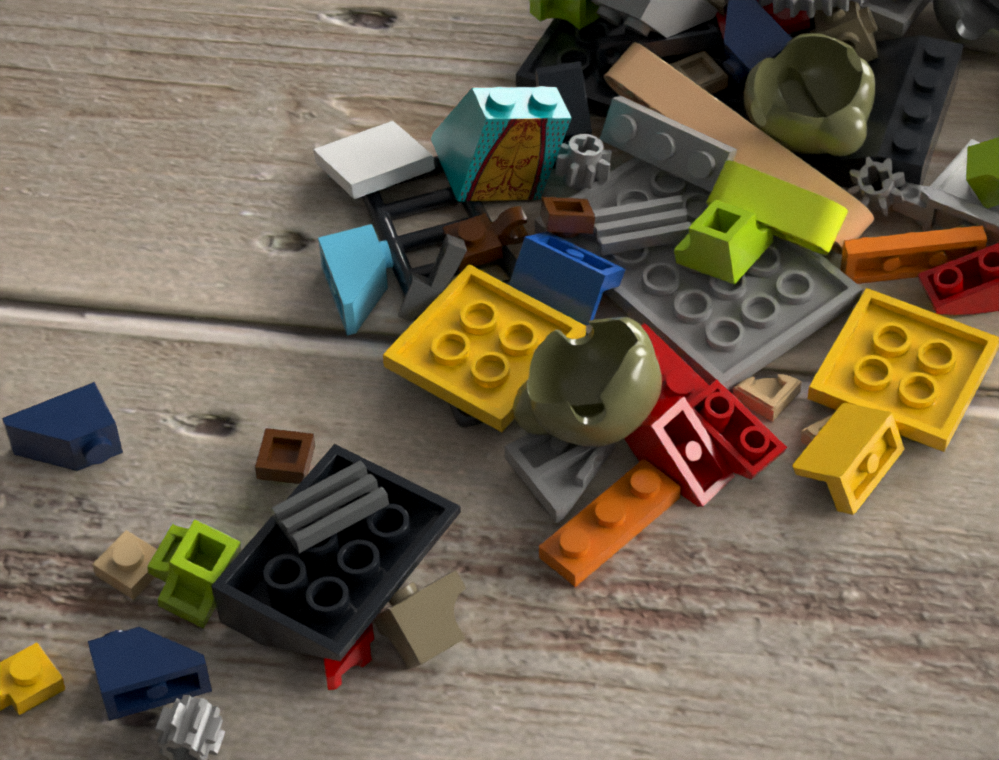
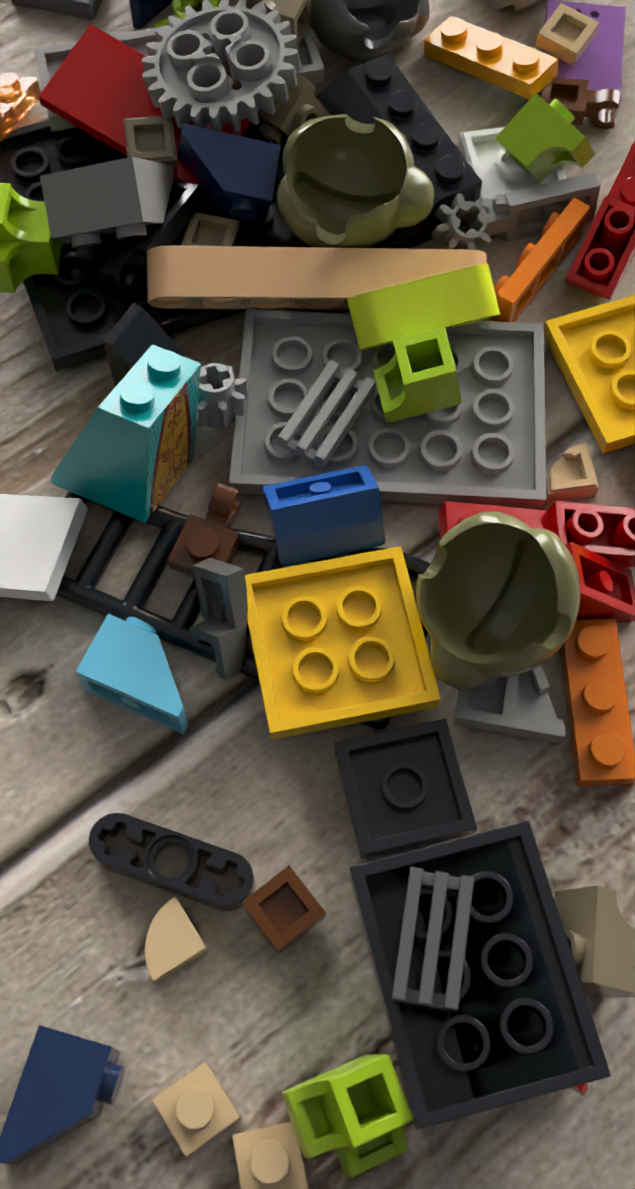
camera: 50 degrees left, 15 degrees up
reddish brown plate [540,197,595,238] -> none
light grey plate [600,96,738,192] -> none
none -> black beam [89,813,255,911]
none -> tan tile [145,896,207,984]
none -> tan plate [152,1062,241,1157]
none -> black plate [334,718,477,860]

